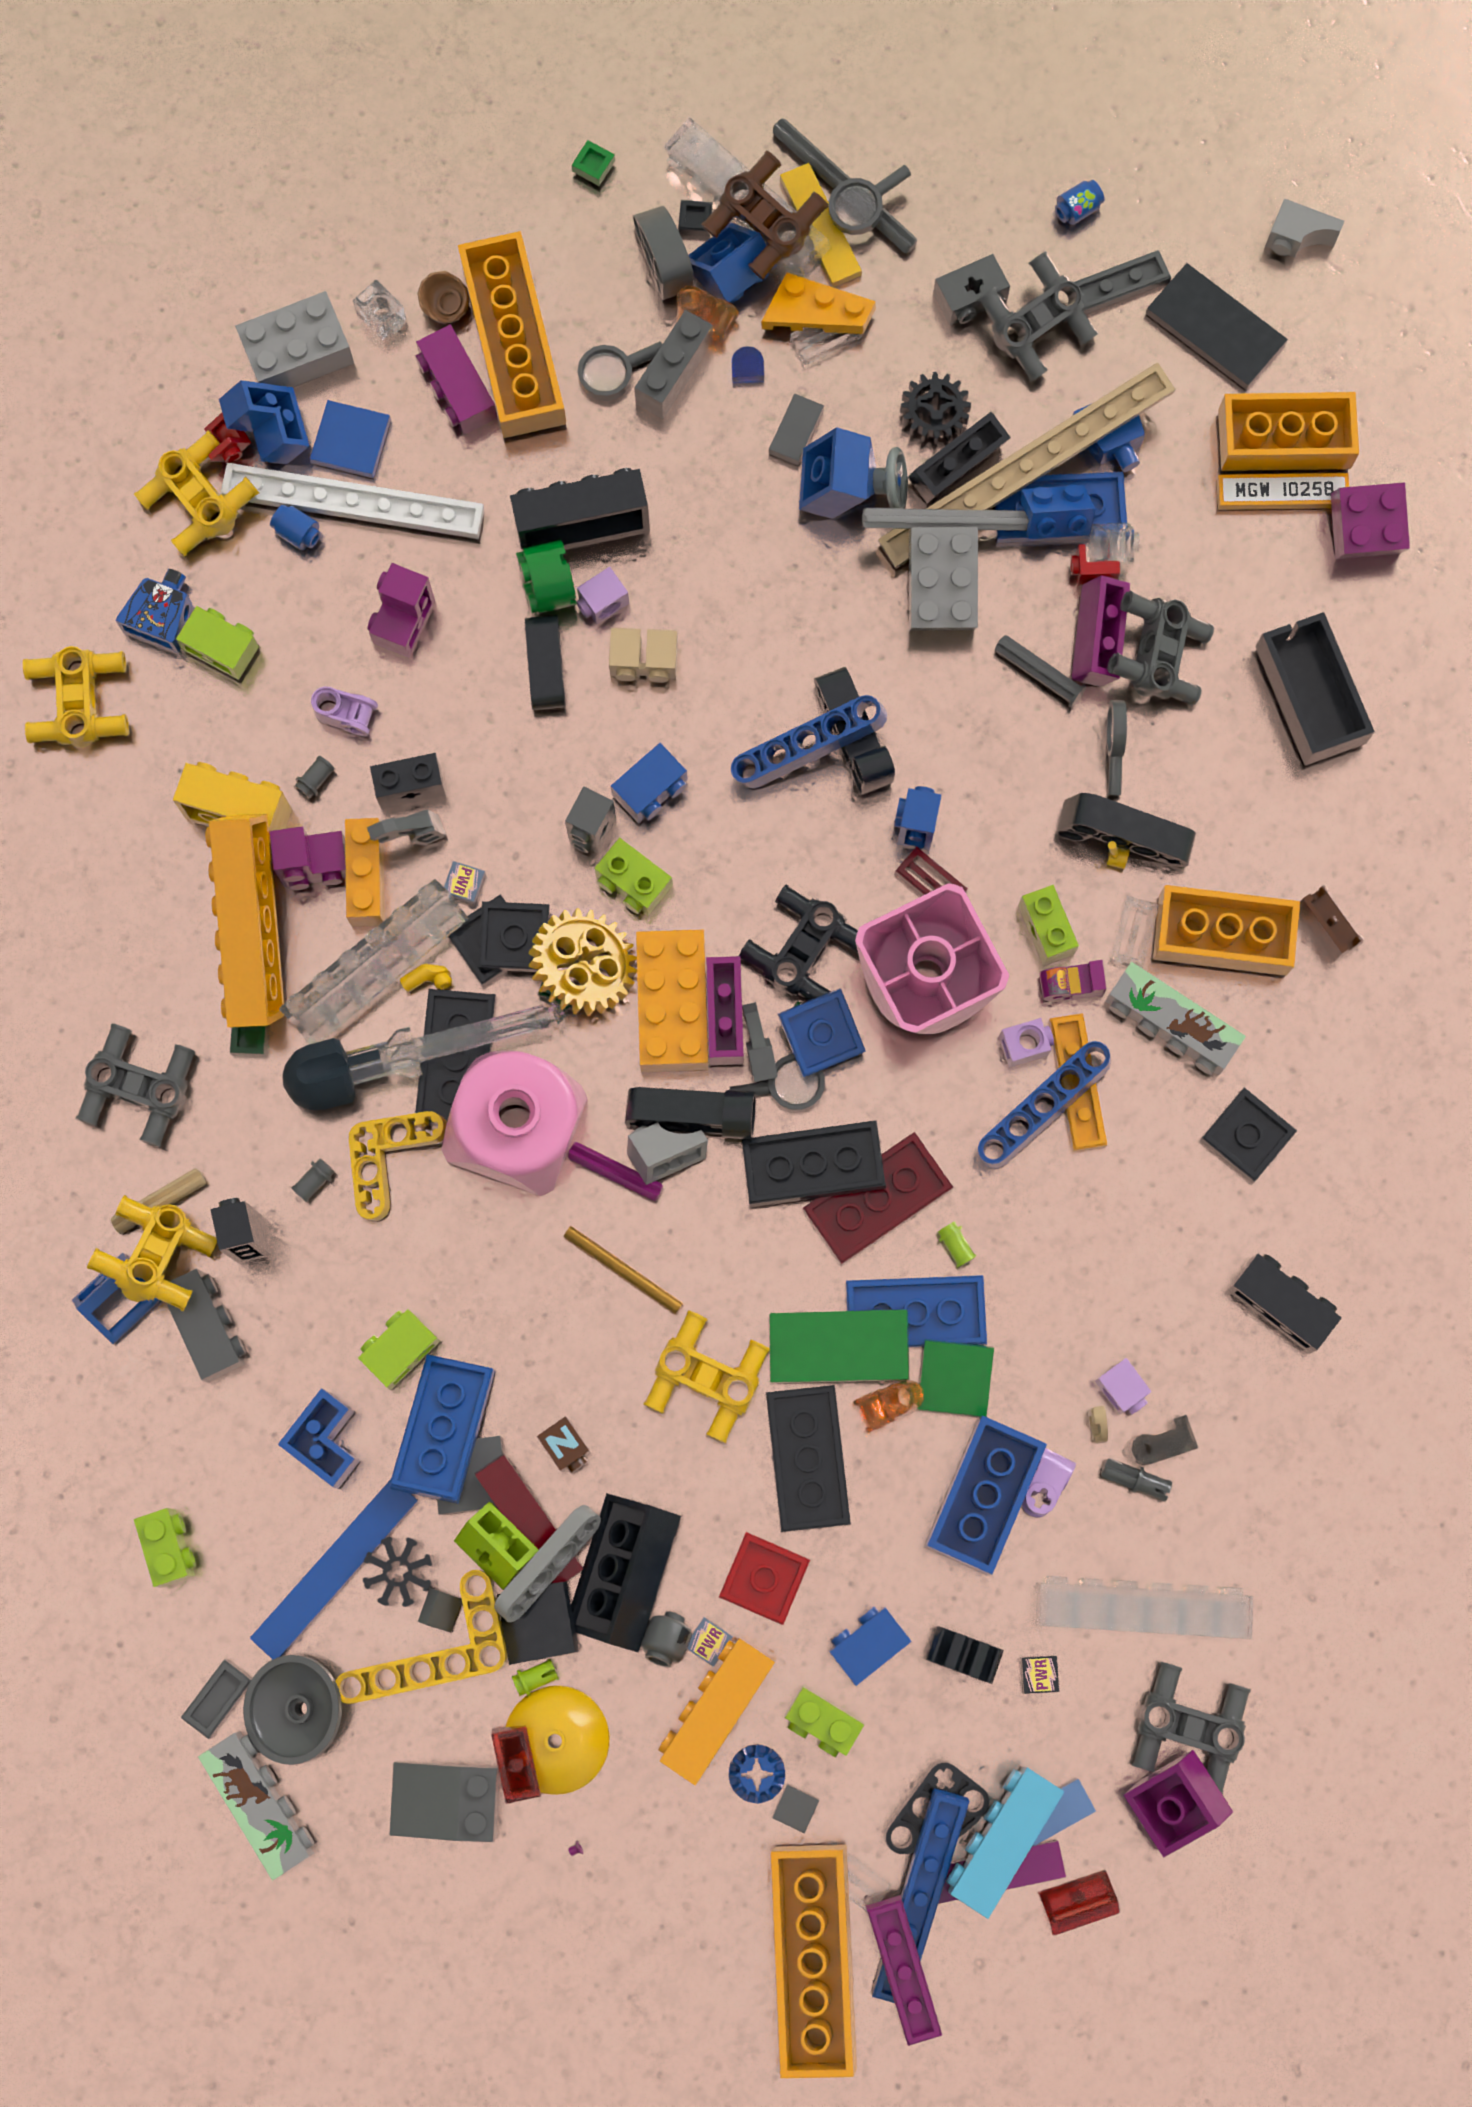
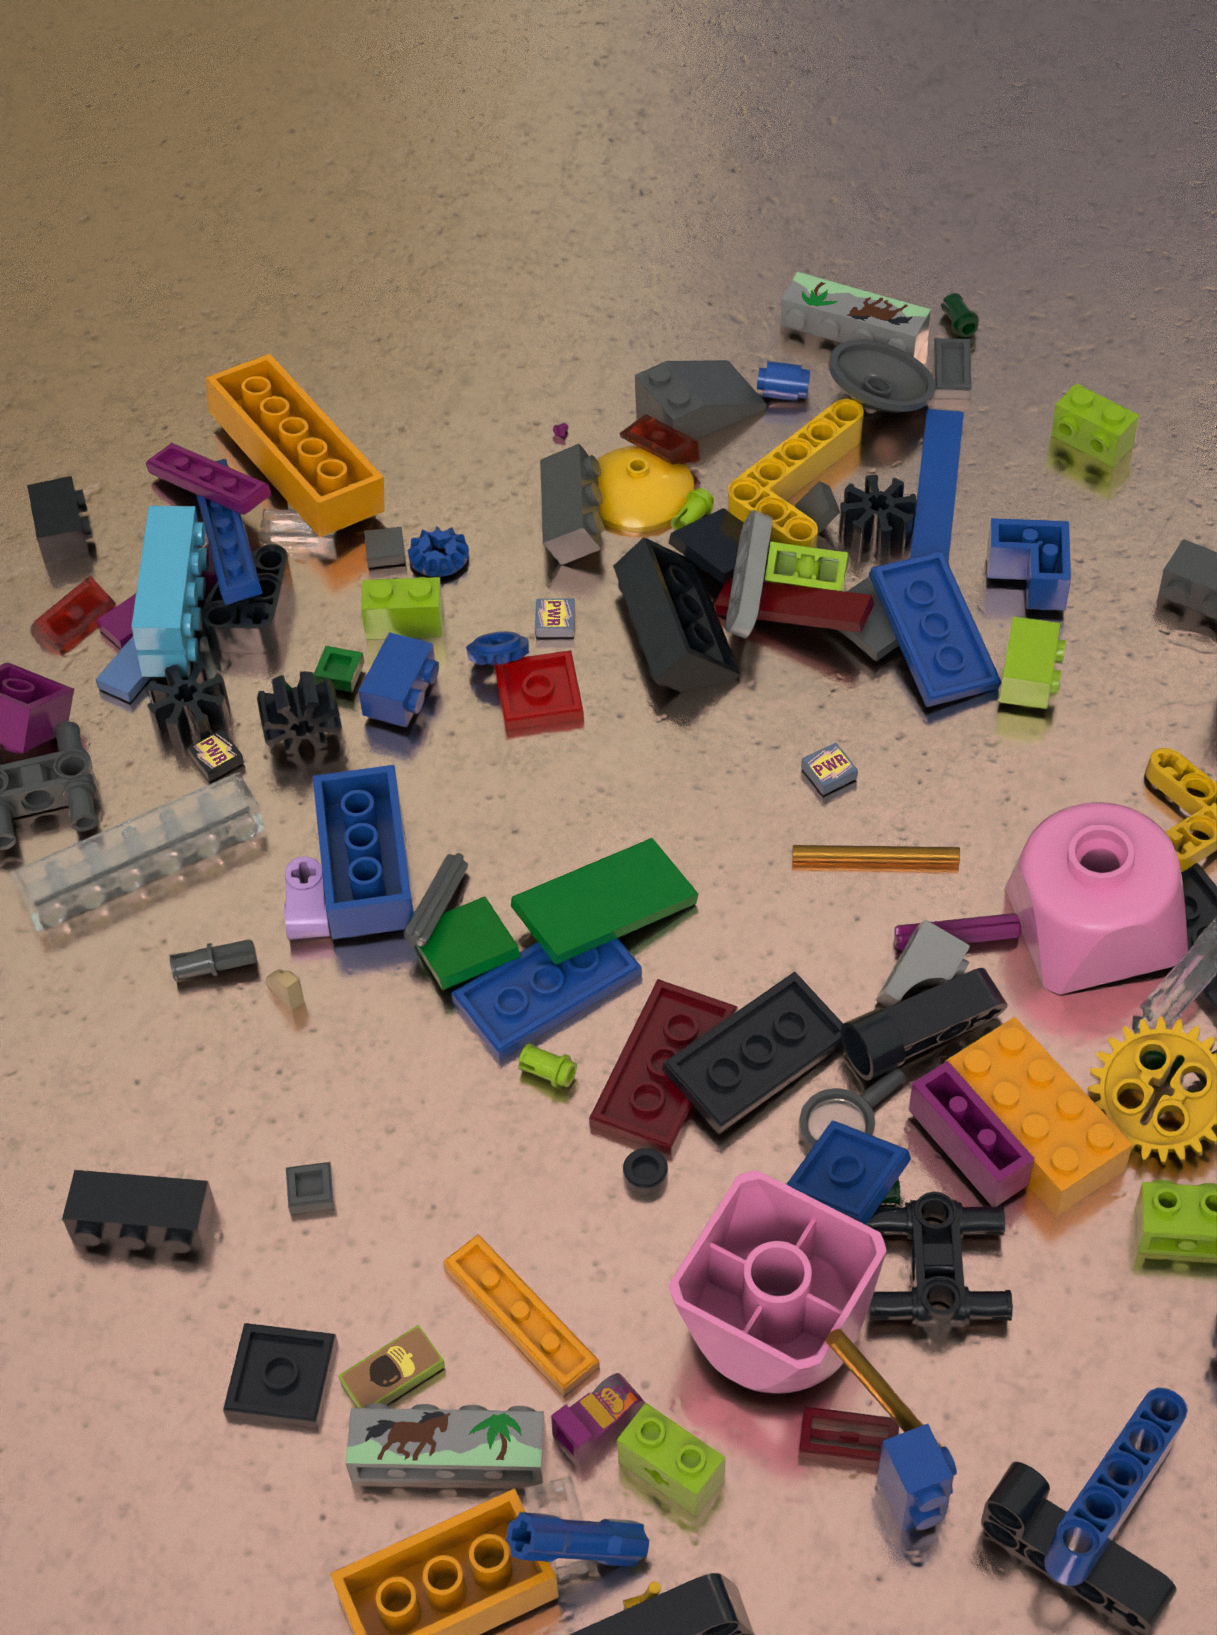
camera: 150 degrees right, 25 degrees down
reddish brown brick [537,1416,591,1474] -> none
dark grey head [641,1611,692,1668] -> none
yellow piece [643,1310,770,1444] -> none
light orange brick [658,1638,775,1786] -> none
dark grey piece [742,1002,778,1082] -> none
black tile [766,1385,851,1532] -> none
clear orange piece [853,1380,924,1433] -> none
blue beam [978,1041,1111,1169] -> none
lavender brick [999,1018,1054,1068] -> none
lavender brick [1095,1358,1152,1415] -> none
clear smoke leg [1129,1415,1198,1466] -> none
none -> black brick [27,476,93,564]
none -> black gear [147,662,231,749]
none -> dark grey tile [286,1162,335,1215]
none -> green plate [313,646,364,692]
none -> tile [338,1325,445,1408]
none -> dark grey axle [403,853,468,947]
none -> blue gear [466,631,529,666]
none -> blue axle [506,1512,650,1567]
none -> dark grey brick [540,444,604,565]
none -> black tile [623,1148,668,1196]
none -> blue brick [757,361,810,402]
none -> tile [801,742,858,795]
none -> pearl gold bar [826,1329,943,1448]
none -> dark green pin [941,293,979,337]

